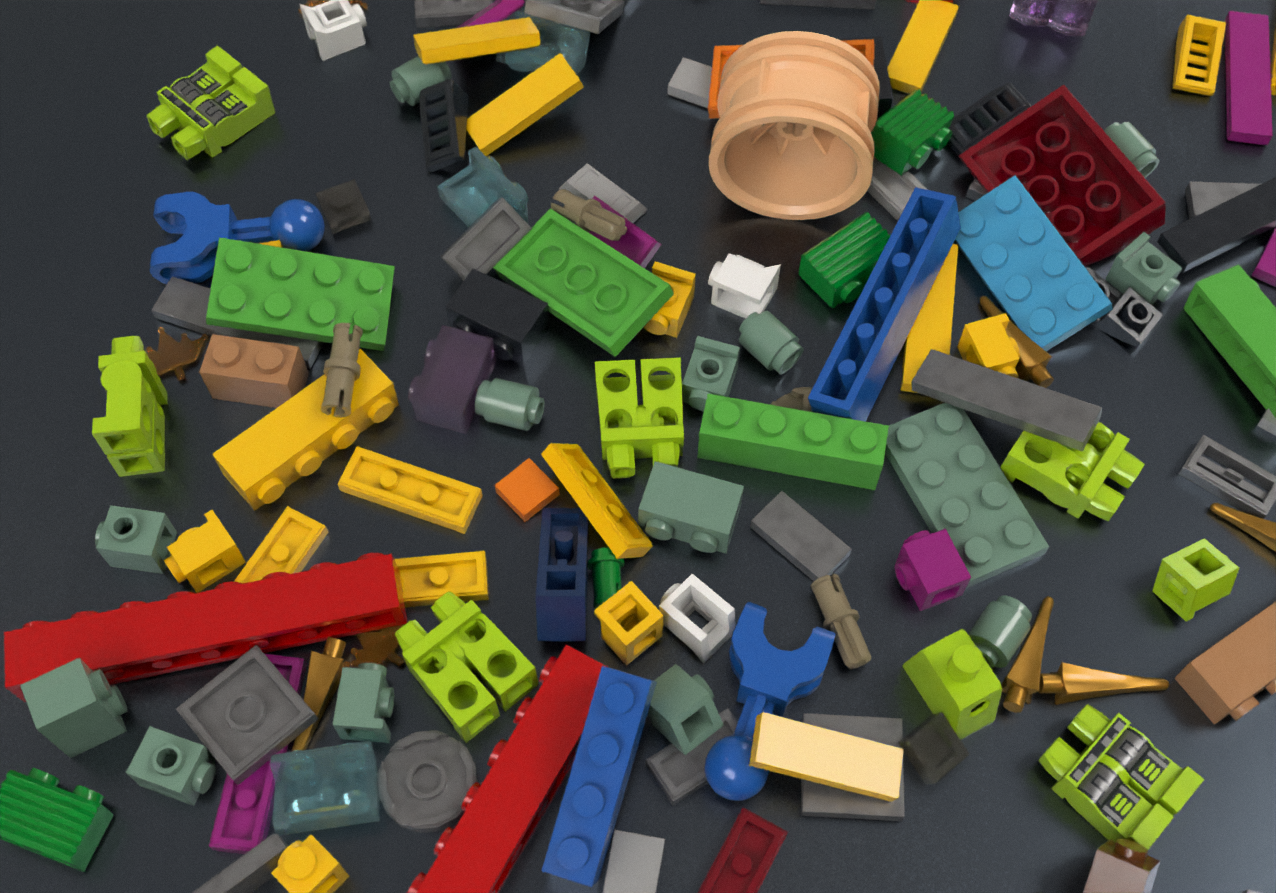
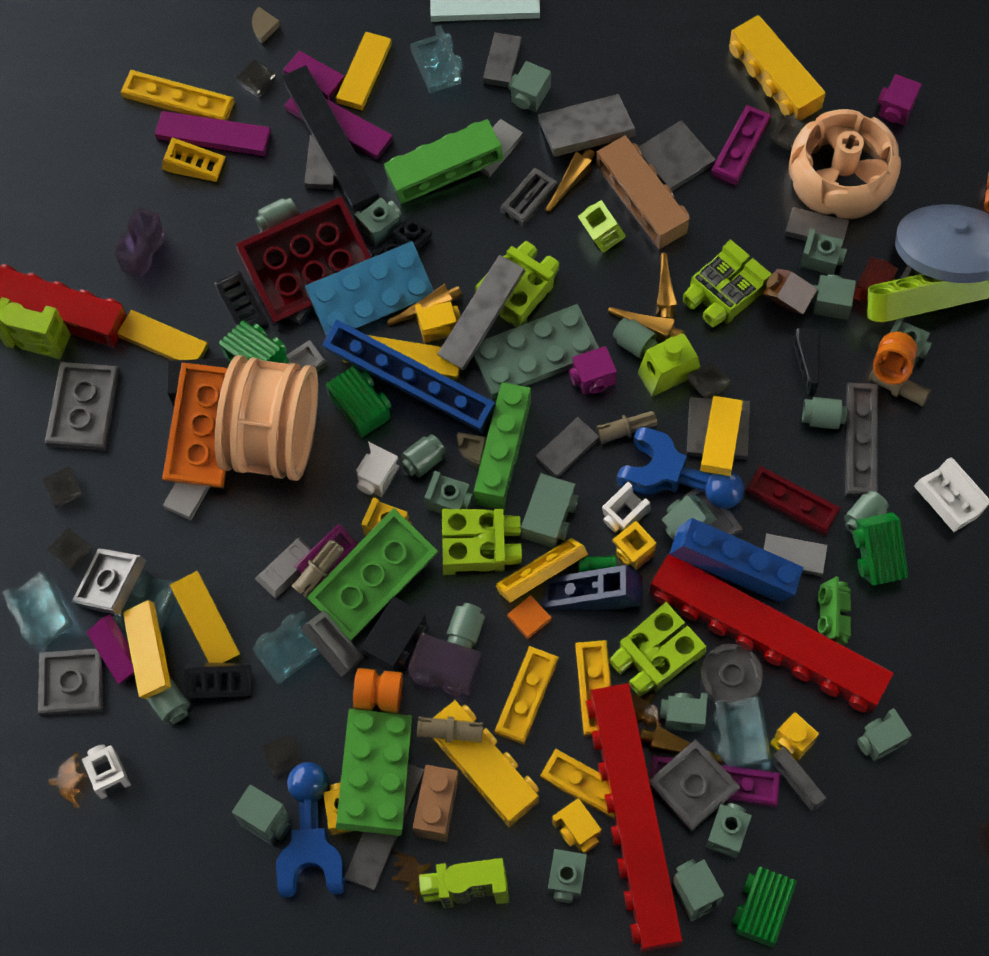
camera: 85 degrees left, 5 degrees up
lime hips [146,45,275,160] -> none
none -> sand green brick [232,784,291,846]
none -> orange wheel [353,668,403,713]

